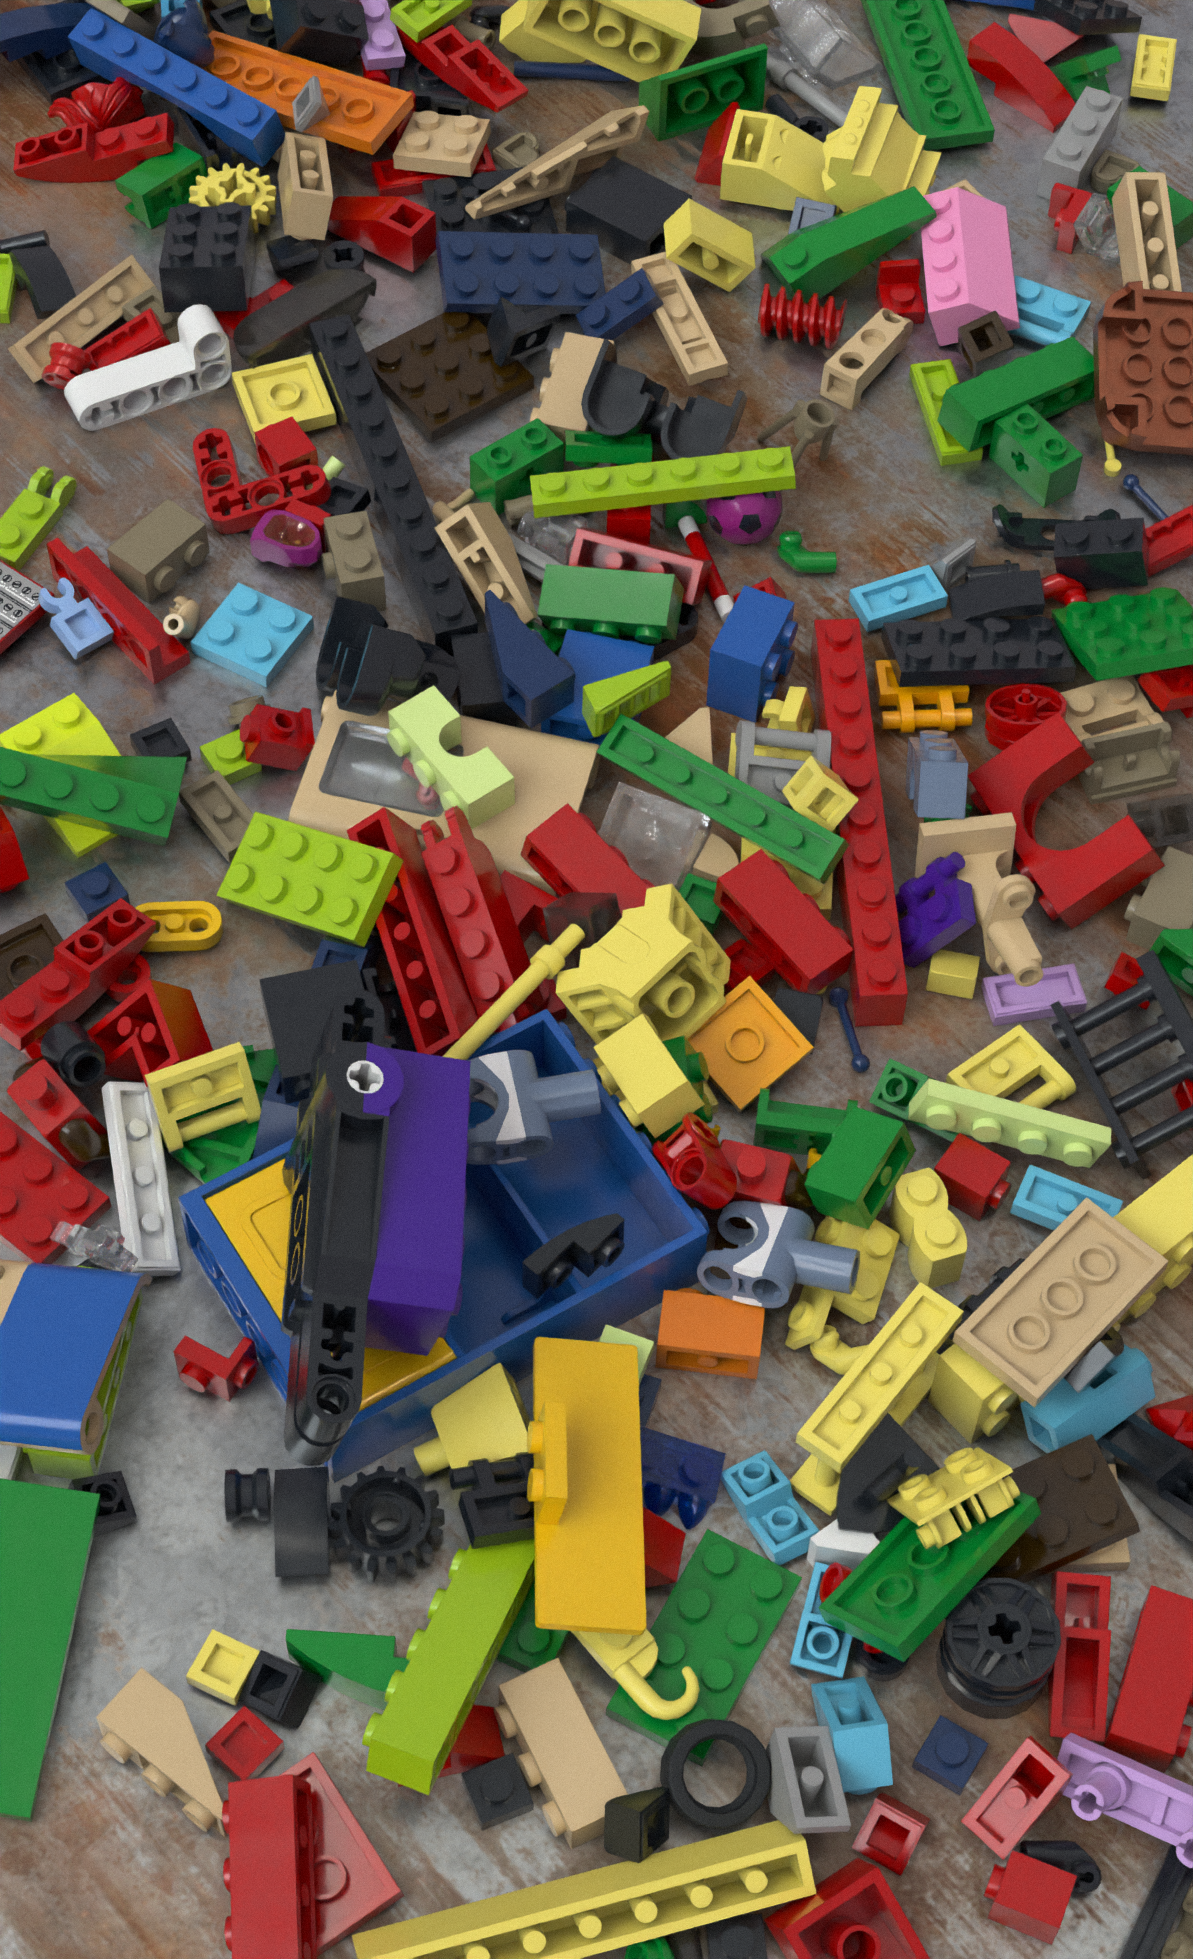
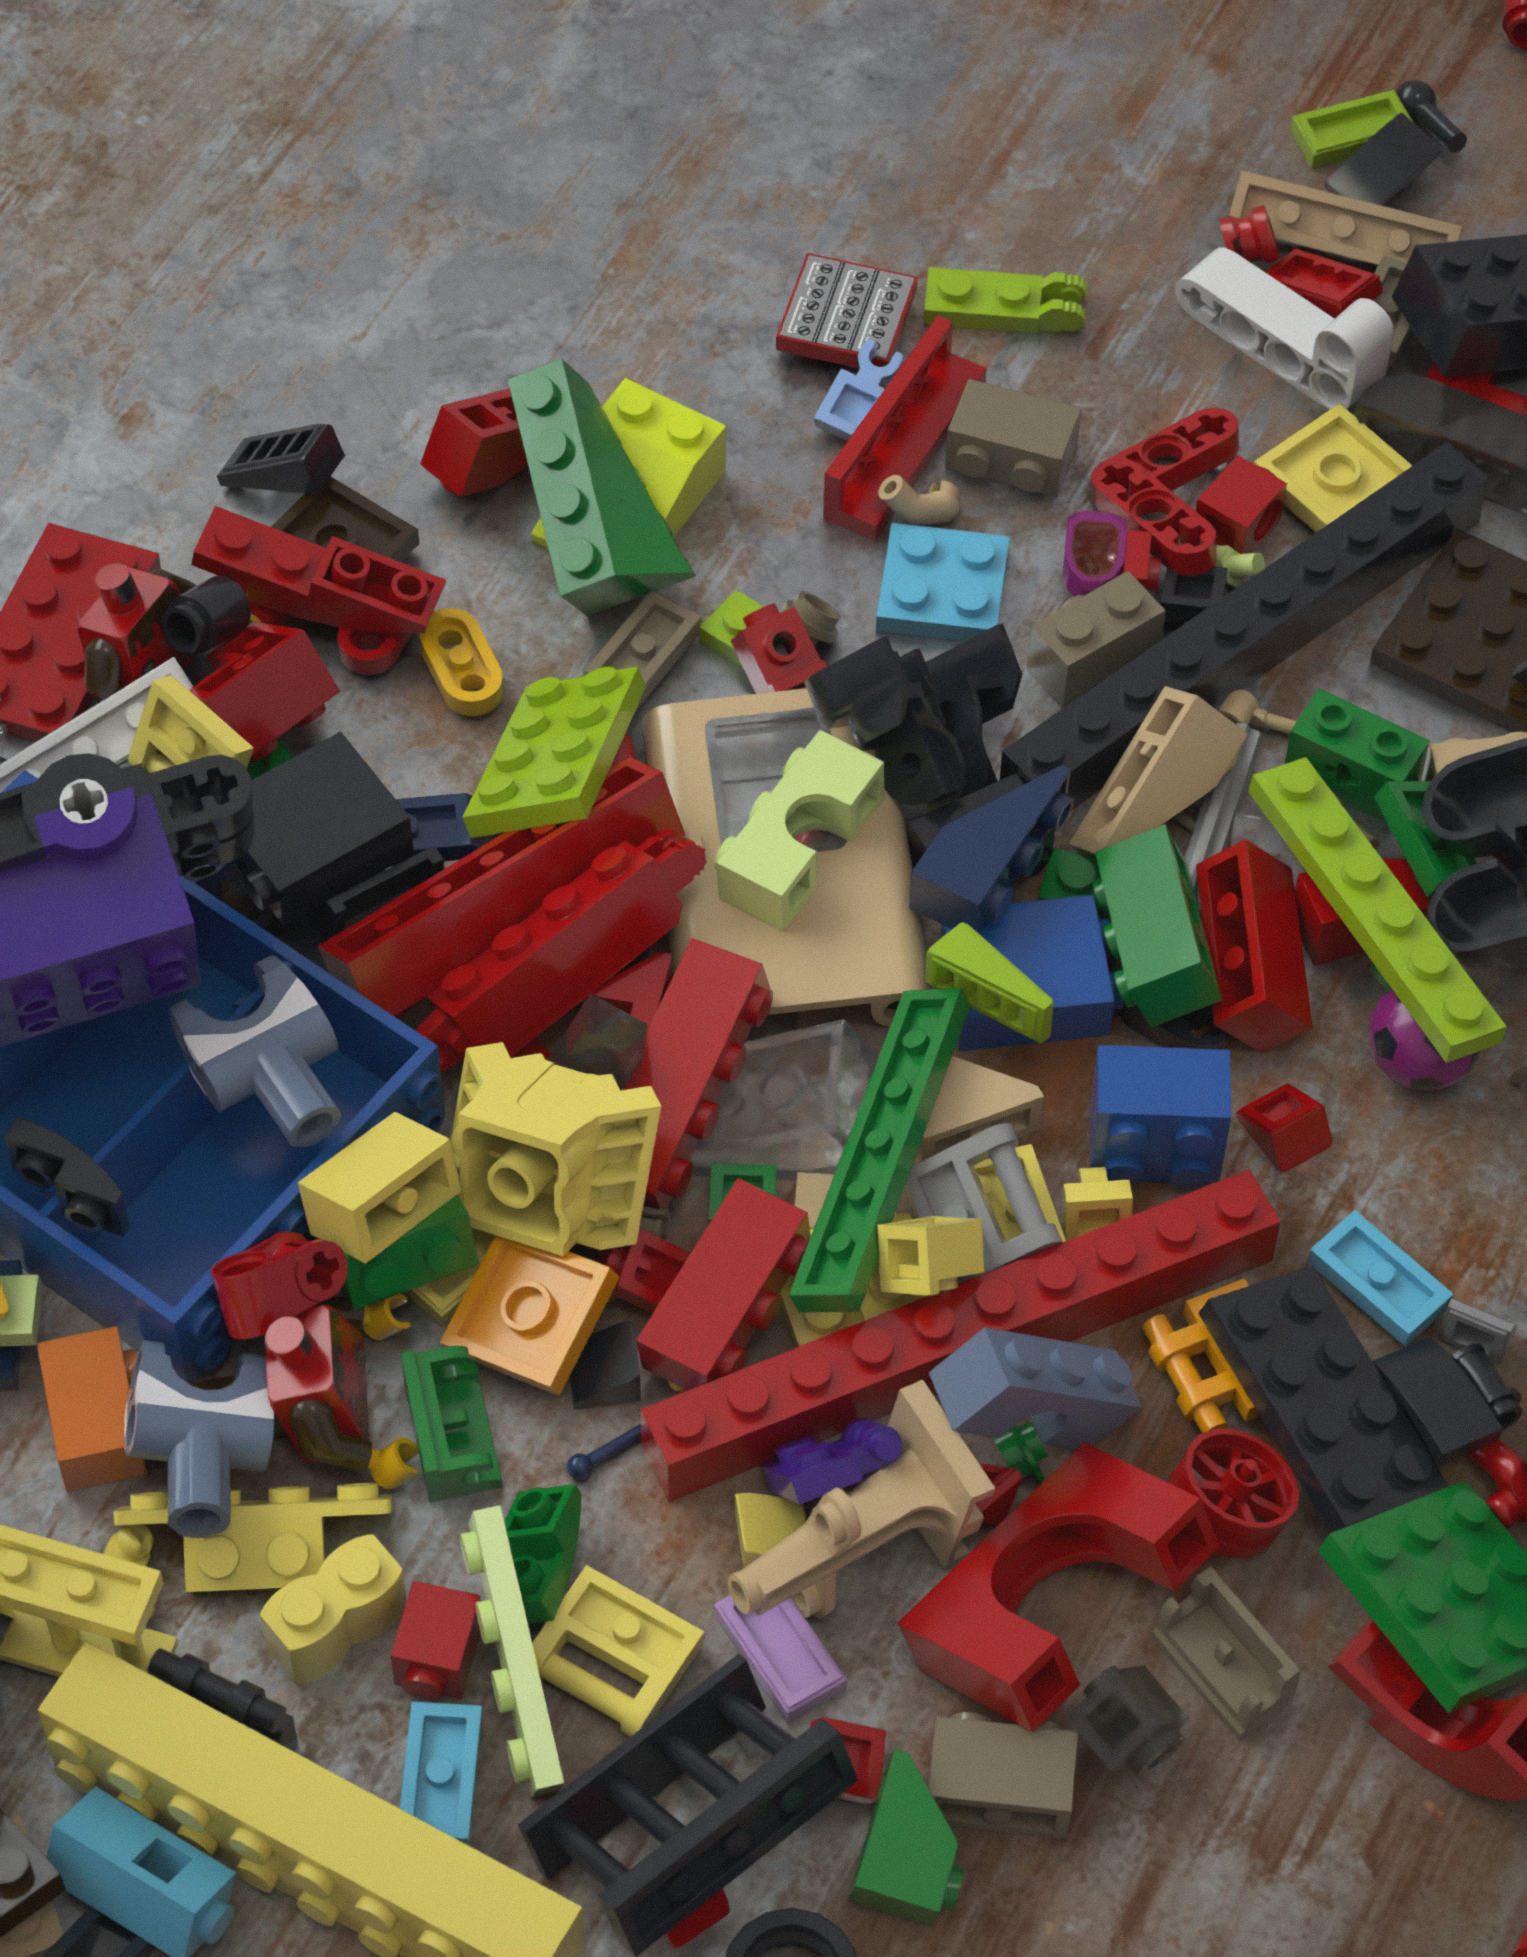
camera: 70 degrees right, 0 degrees up
dark blue plate [64,862,130,923] -> none
black plate [130,718,192,763] -> none
light yellow bar [442,924,585,1060] -> none
red bar [678,516,734,623] -> none
green arm [777,530,837,573] -> none
green brick [804,1106,916,1230] -> none
tan plate [953,1197,1169,1408] -> none
tan plate [1061,675,1164,743] -> none
slope [1064,1327,1124,1393] -> none

